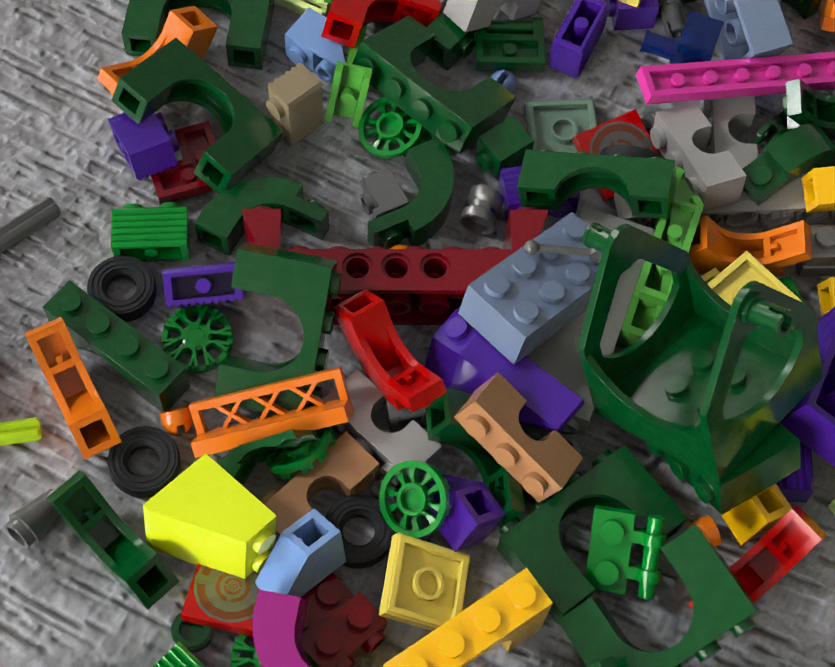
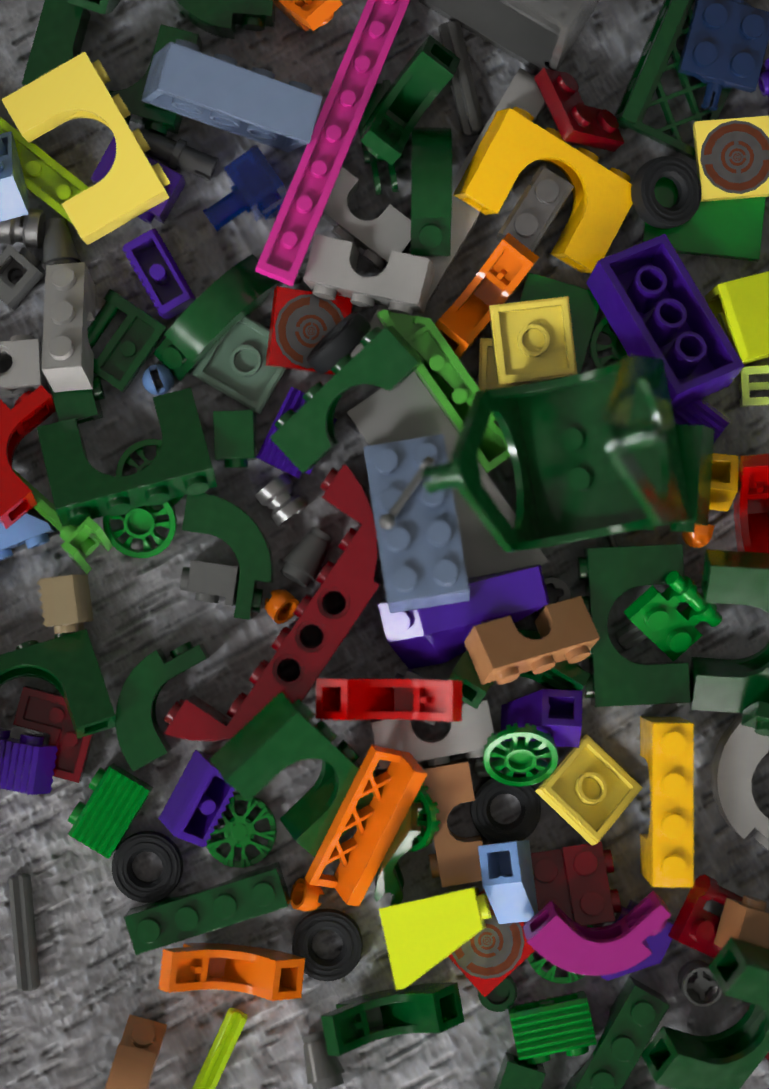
camera: 50 degrees left, 25 degrees up
none -> dark green arch [153,254,279,381]

